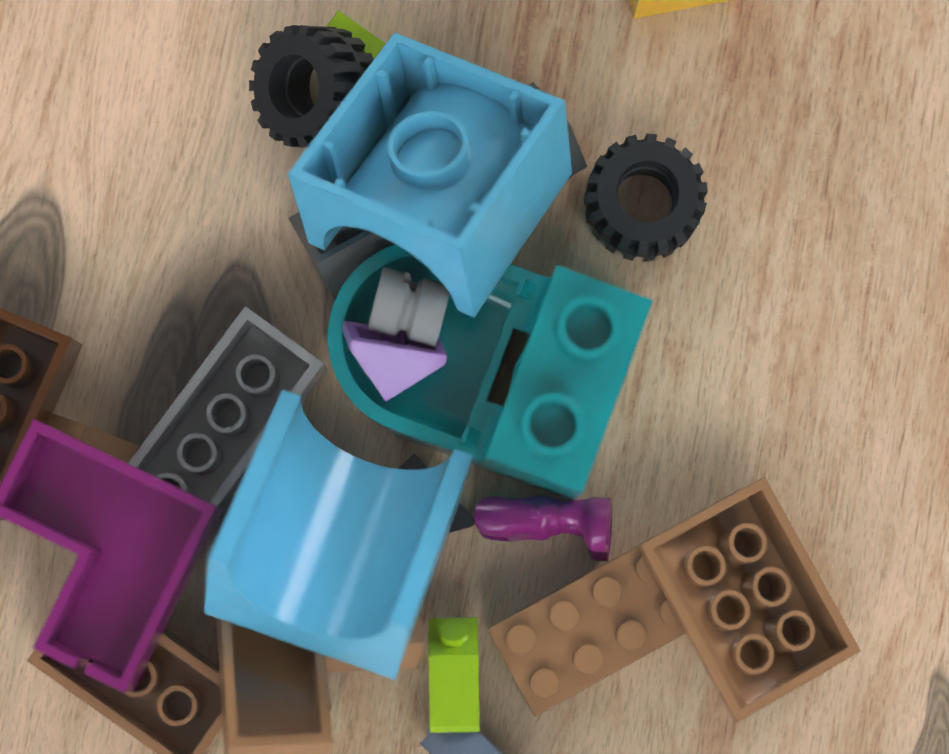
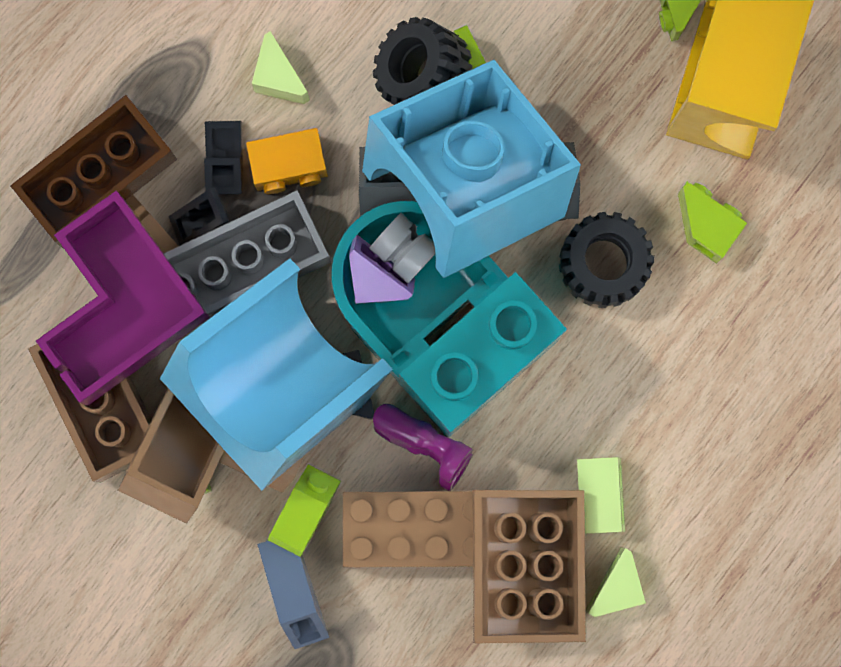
camera: 30 degrees right, 0 degrees up
none -> black slope [168,188,231,246]
none -> black slope [204,121,243,194]
none -> light orange brick [246,128,328,194]
none -> yellowish green slope [252,31,310,104]
none -> yellowish green hinge [577,457,625,533]
none -> yellowish green slope [585,548,646,617]
none -> lime slope [678,181,747,264]

